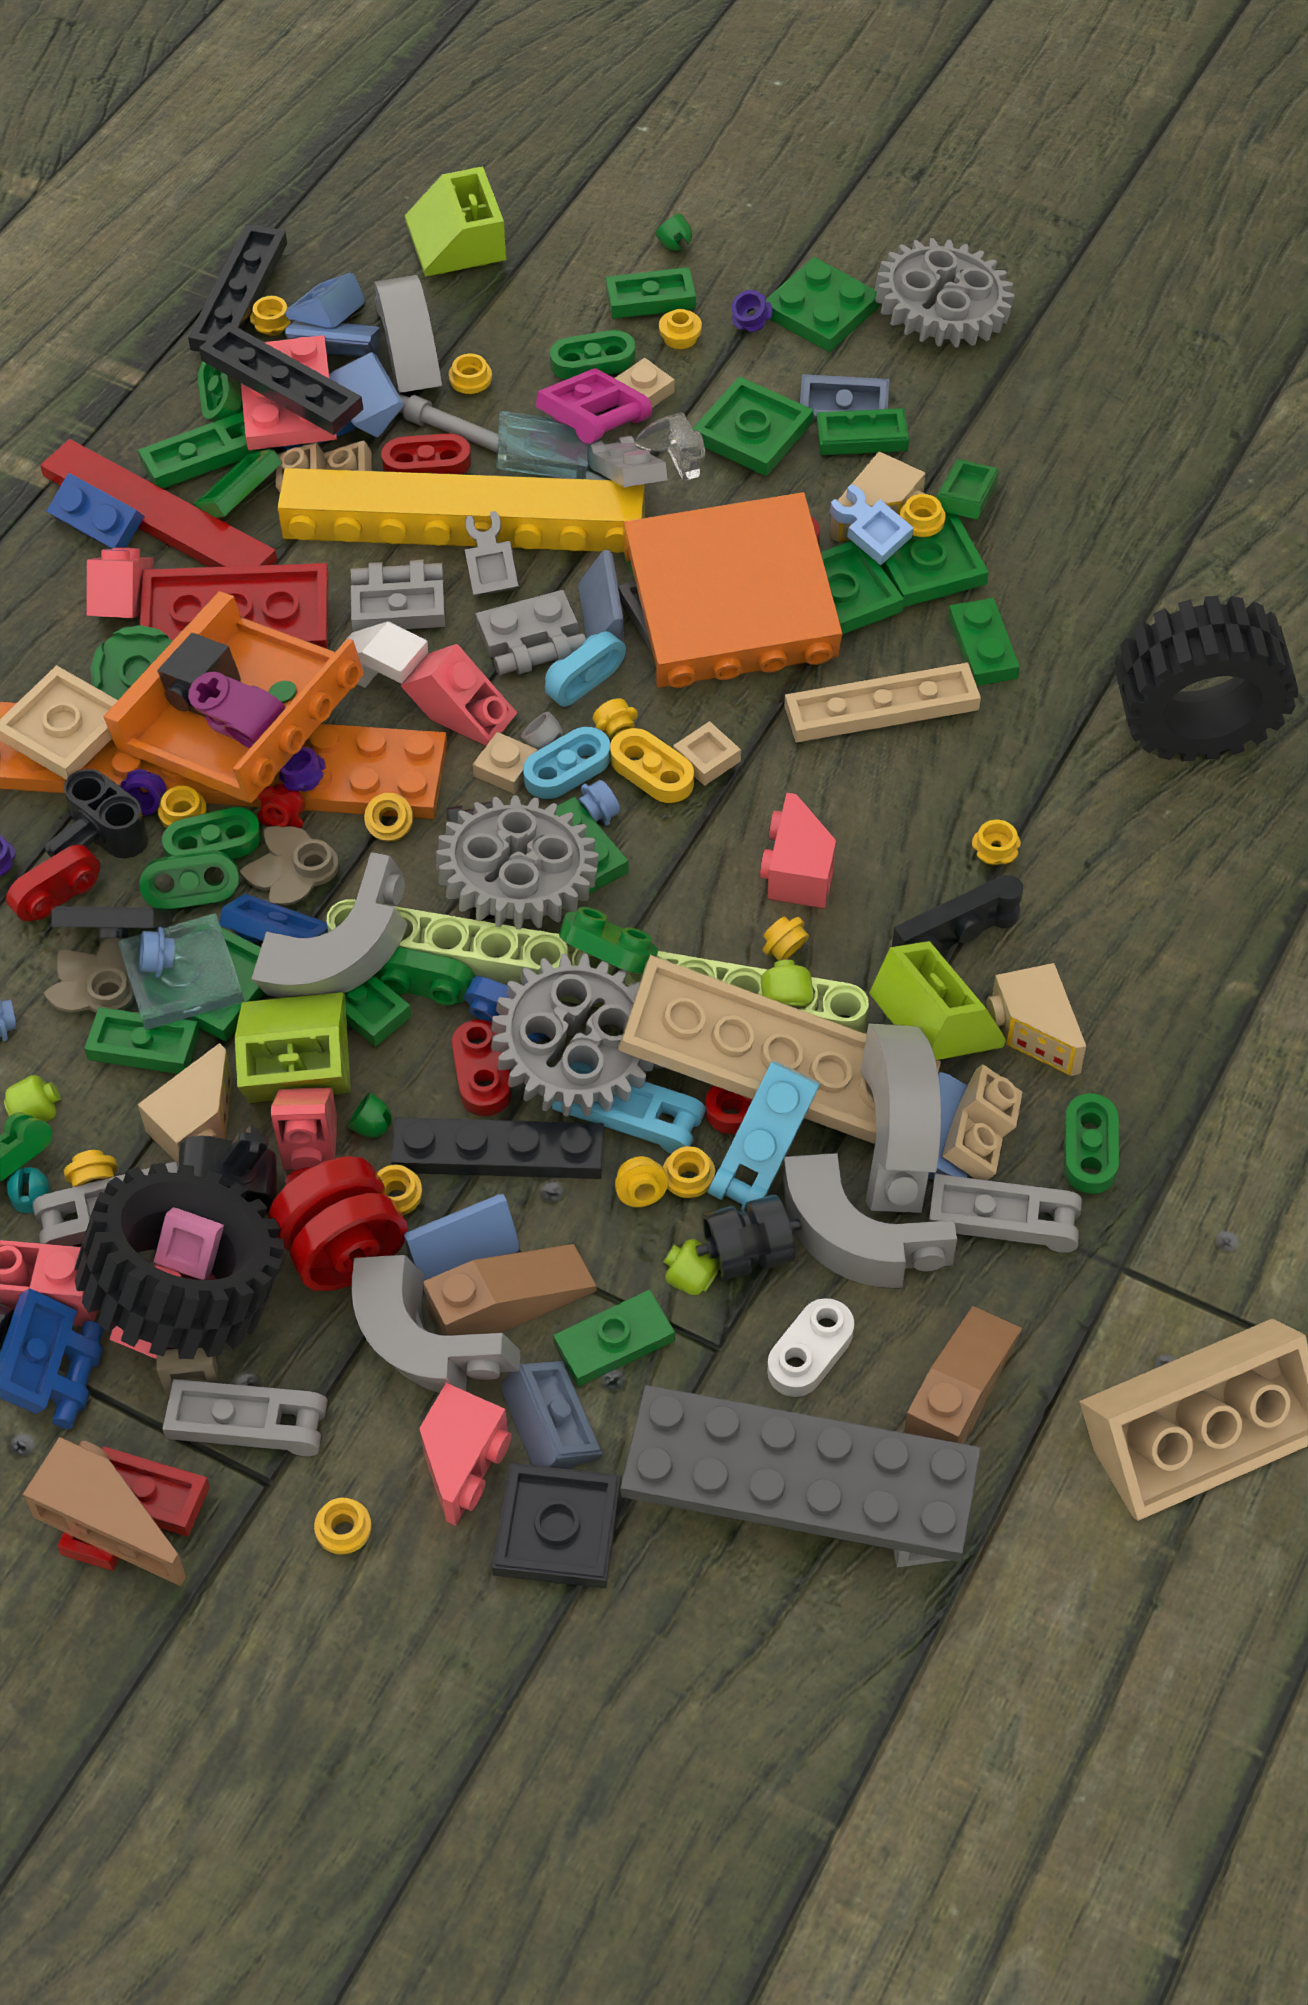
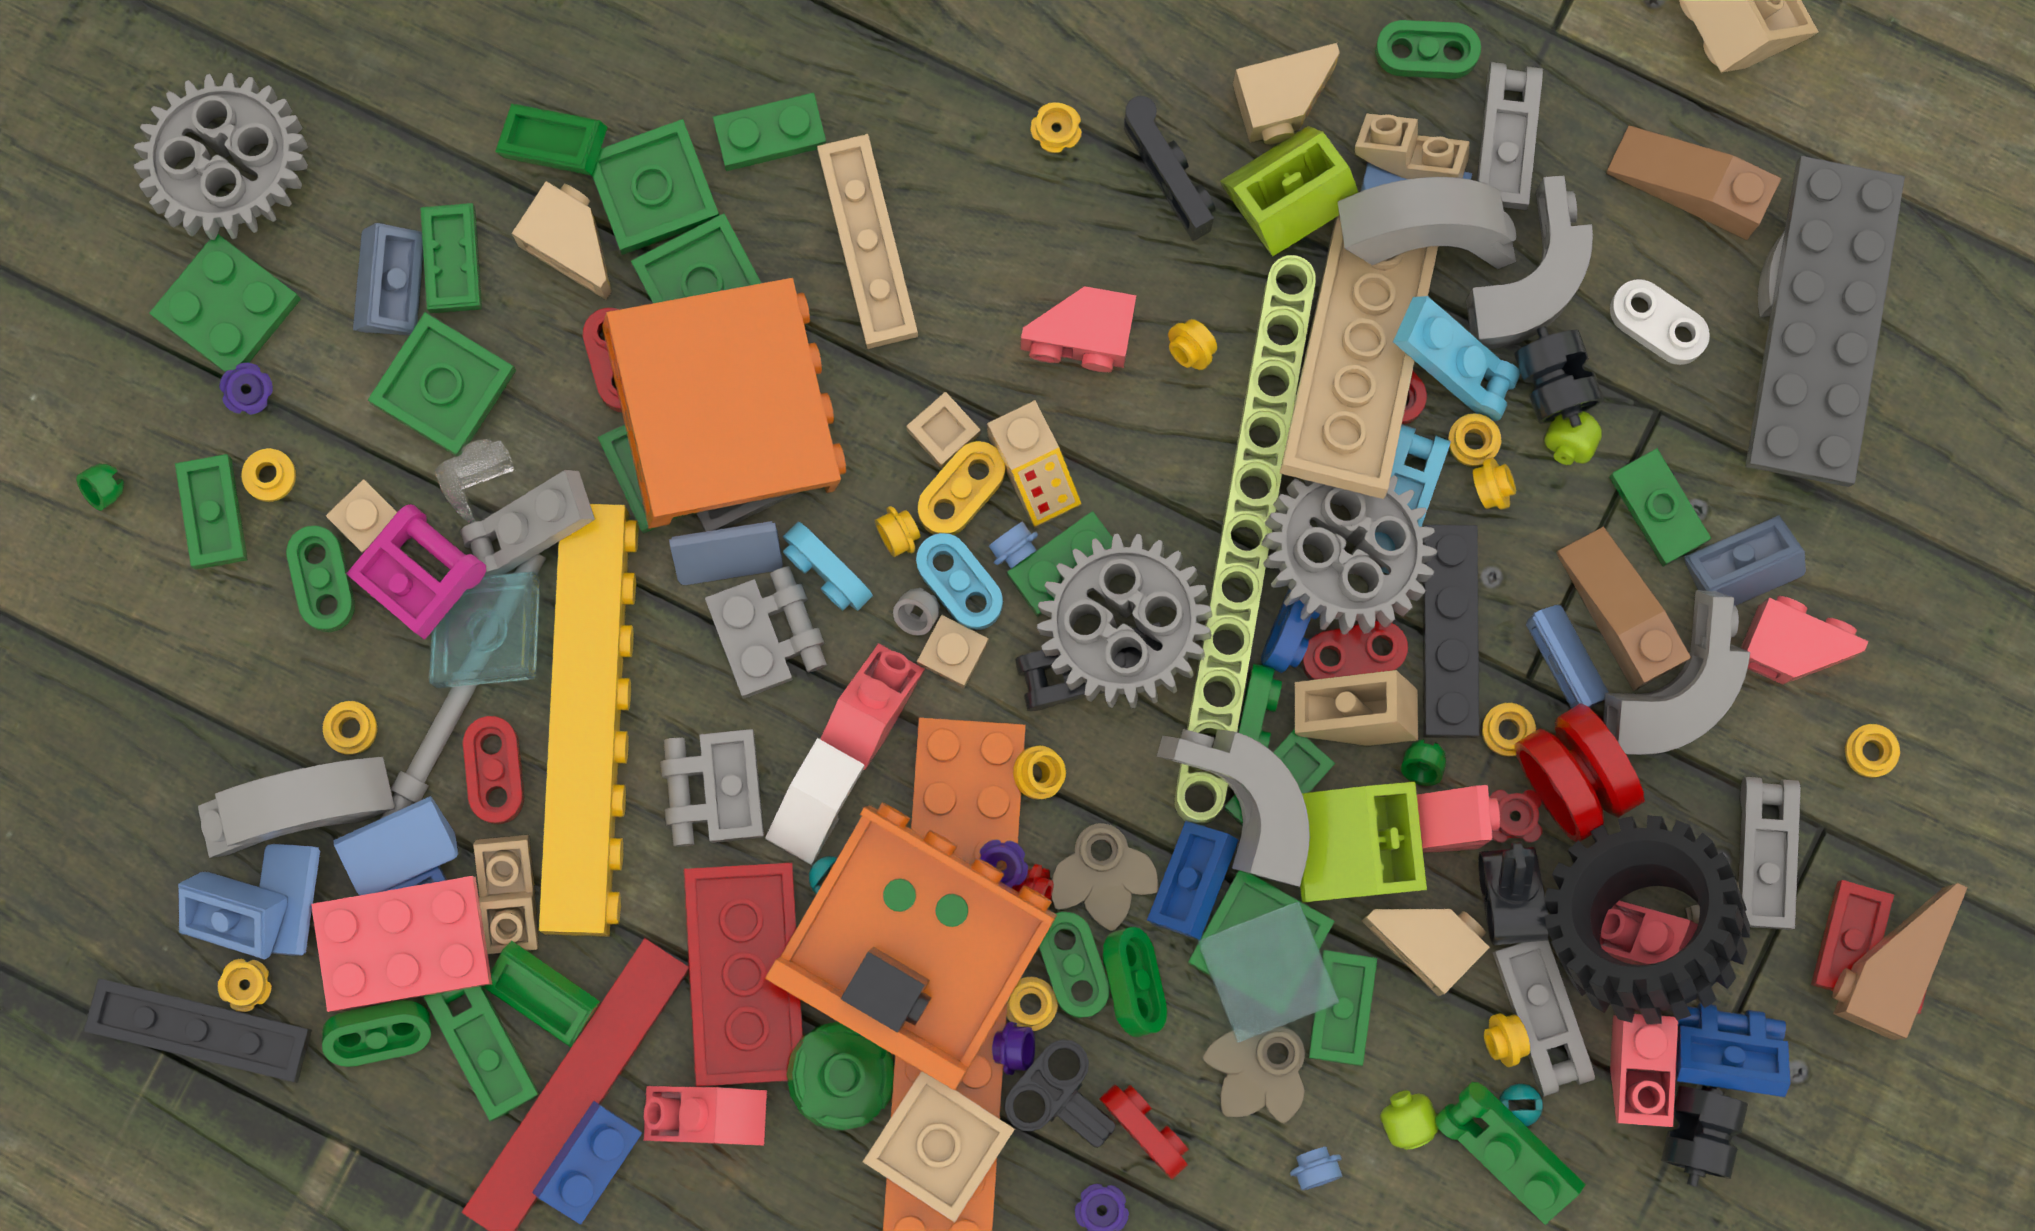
camera: 95 degrees left, 25 degrees up
black plate [51,906,173,938] -> none
medium blue plate [140,927,174,978] -> none
bright pink plate [153,1207,224,1280] -> none
magenta piece [188,672,286,748] -> none
black plate [199,323,364,435] -> none
lime slope [405,166,506,277] -> none
light grey plate [465,511,519,597] -> none
black plate [492,1463,621,1588] -> none
green plate [559,907,658,974] -> none
lime piece [761,960,813,1009] -> none
light blue plate [830,485,914,565] -> none
yellow plate [900,494,945,537] -> none
none -> tan slope [987,400,1082,529]
none -> tan slope [1295,670,1418,746]

